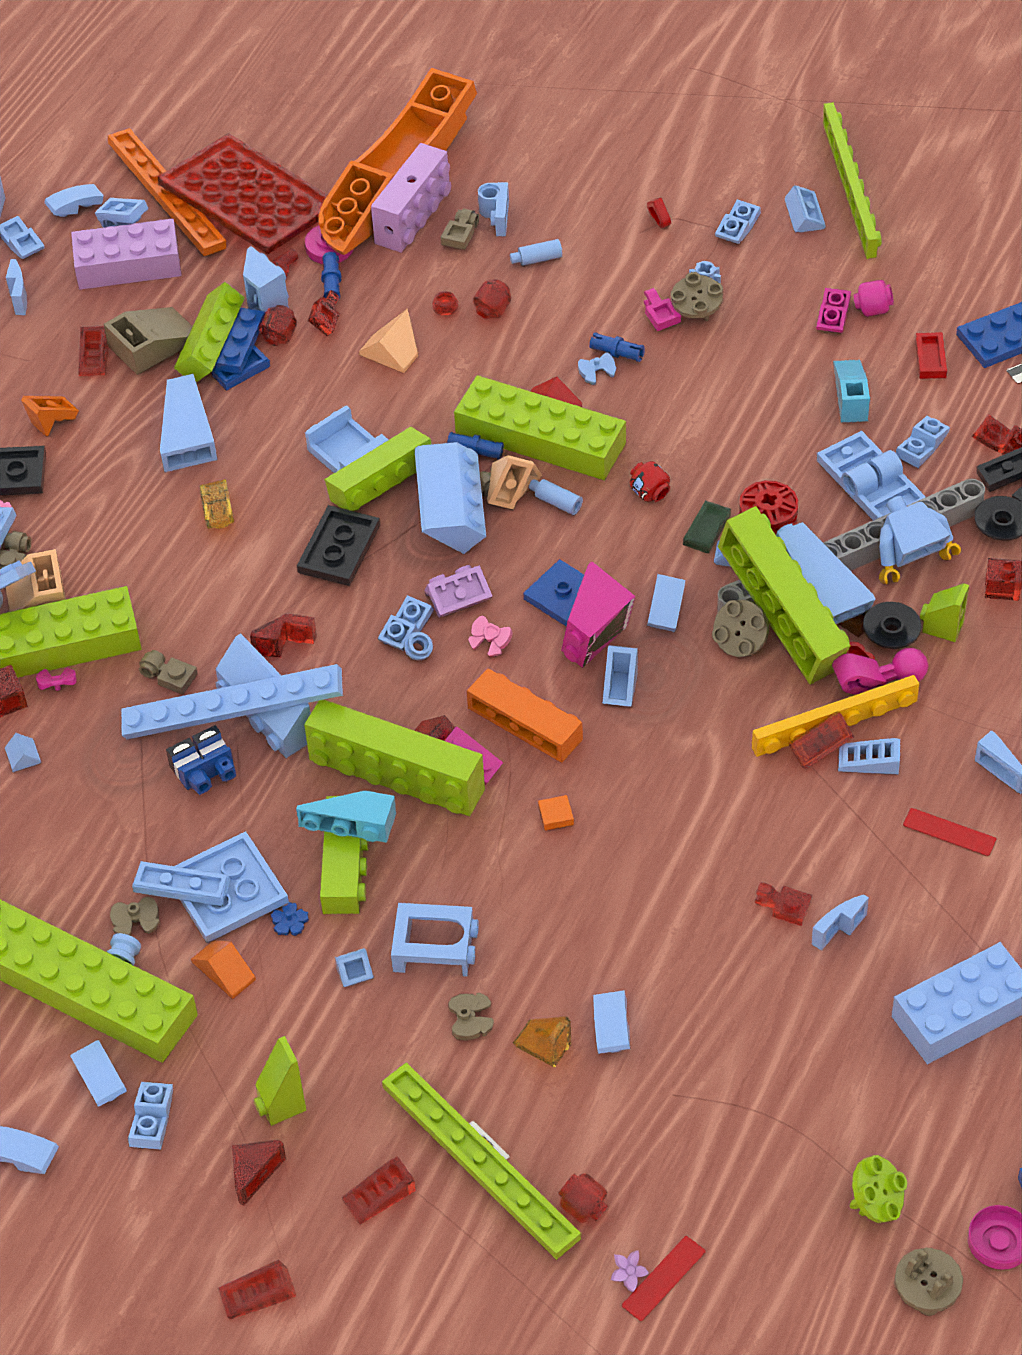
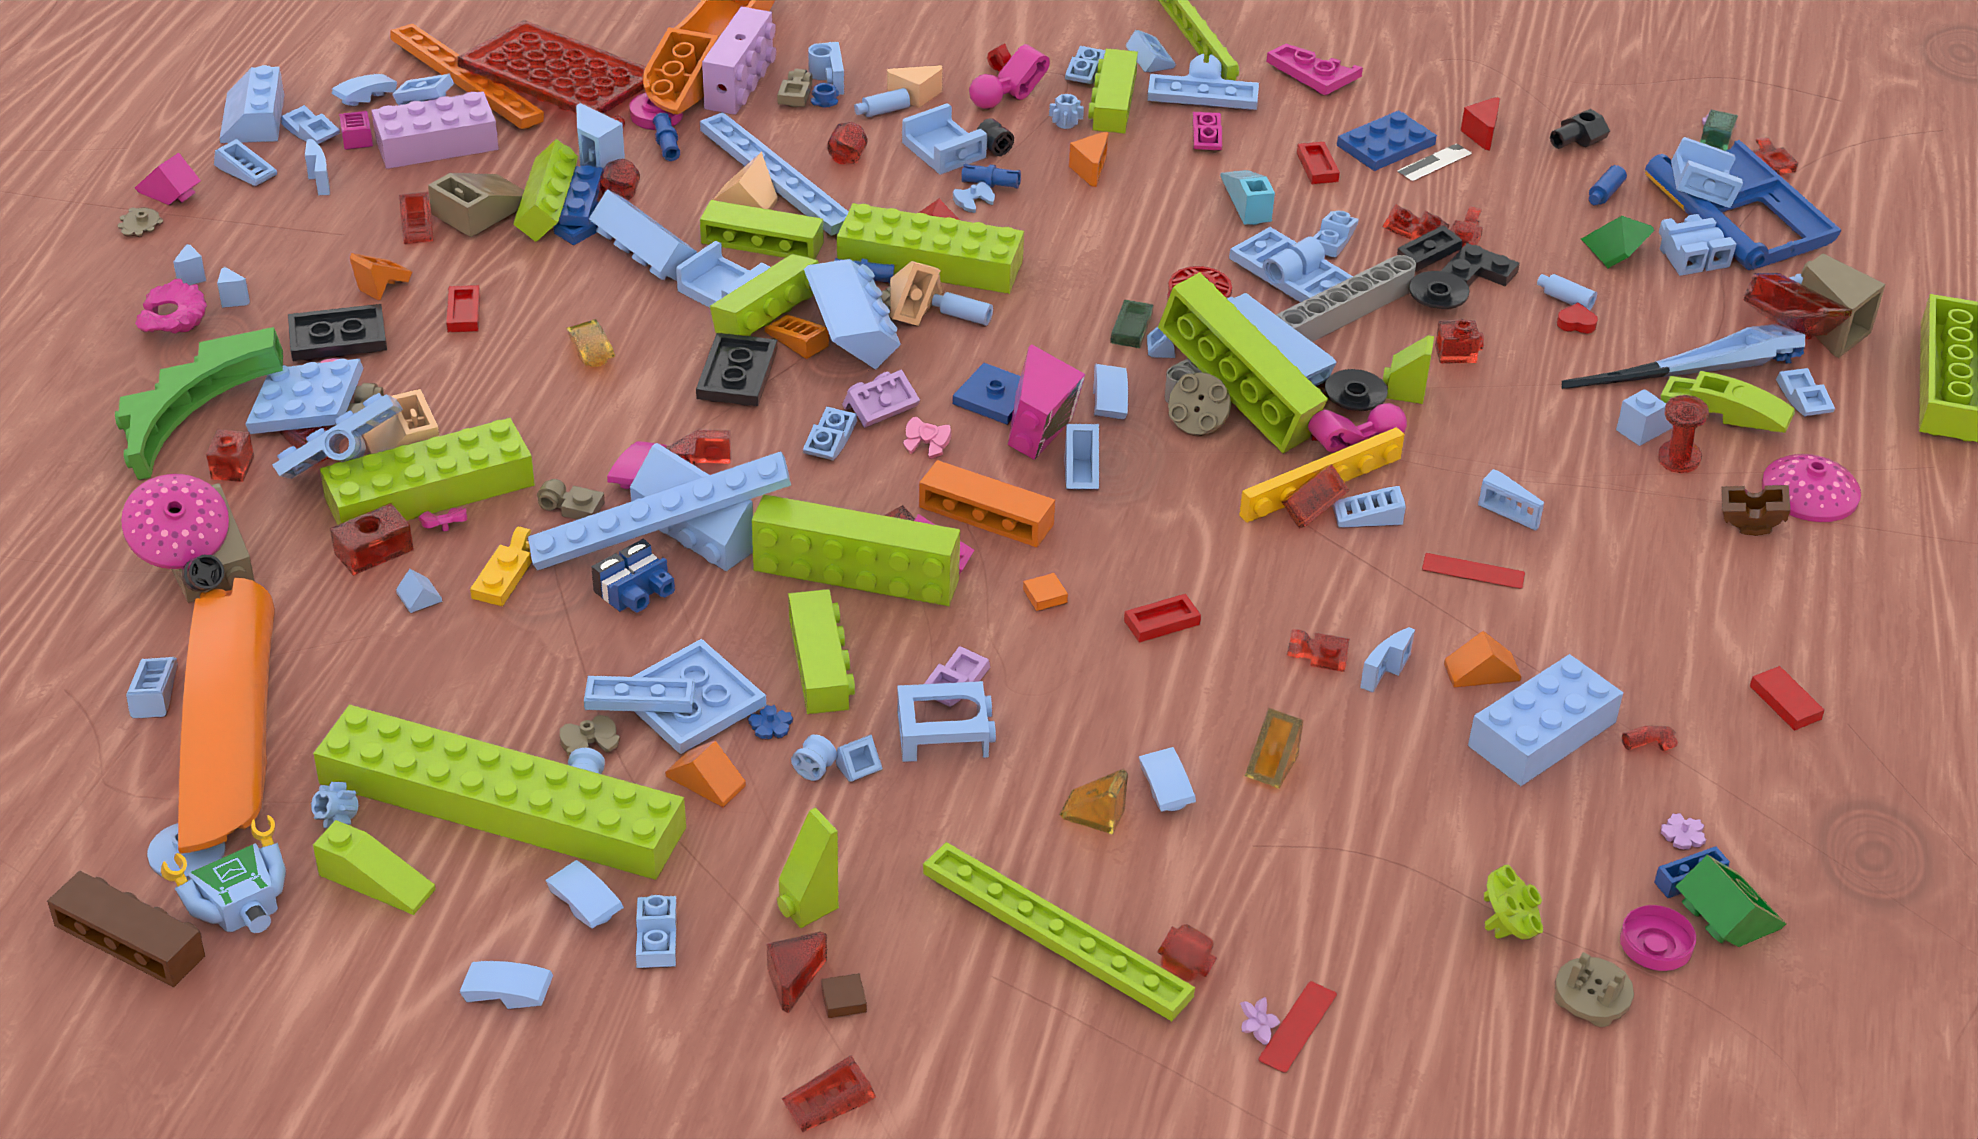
camera: 15 degrees left, 10 degrees down
light blue slope [160,374,217,472] -> none
medium azure slope [296,791,396,843] -> none
clear red plate [307,290,340,336] -> none
clear red slope [342,1156,416,1224] -> none
light blue plate [404,632,433,660] -> none
clear red plate [432,291,458,315] -> none
dark tan piece [448,993,494,1041] -> none
red head [630,461,671,502] -> none
dark pink plate [644,288,681,331] -> none
dark tan plate [671,272,723,321] -> none
dark pink head [854,280,894,317] -> none
light blue torso [879,496,961,584] -> none
none -> dark pink slope [339,111,373,149]
none -> tile [446,285,480,333]
none -> yellow plate [470,526,532,607]
none -> light blue brick [589,189,697,281]
none -> dark pink slope [607,441,667,489]
none -> light blue plate [700,112,849,236]
none -> lime brick [700,200,824,259]
none -> orange slope [765,315,829,359]
none -> light blue wheel [791,734,837,781]
none -> blue plate [811,83,839,107]
none -> reddish brown tile [821,973,867,1018]
none -> light nougat slope [887,65,942,108]
none -> light blue panel [902,103,987,175]
none -> lavender slope [924,646,990,707]
none -> dark pink beam [969,44,1050,109]
none -> black wheel [977,118,1014,156]
none -> orange slope [1069,132,1109,187]
none -> lime brick [1088,48,1138,133]
none -> red tile [1124,593,1201,643]
none -> light blue plate [1147,54,1259,110]
none -> clear yellow slope [1245,708,1304,788]
none -> dark pink wing [1266,44,1363,95]
none -> orange slope [1444,631,1522,688]

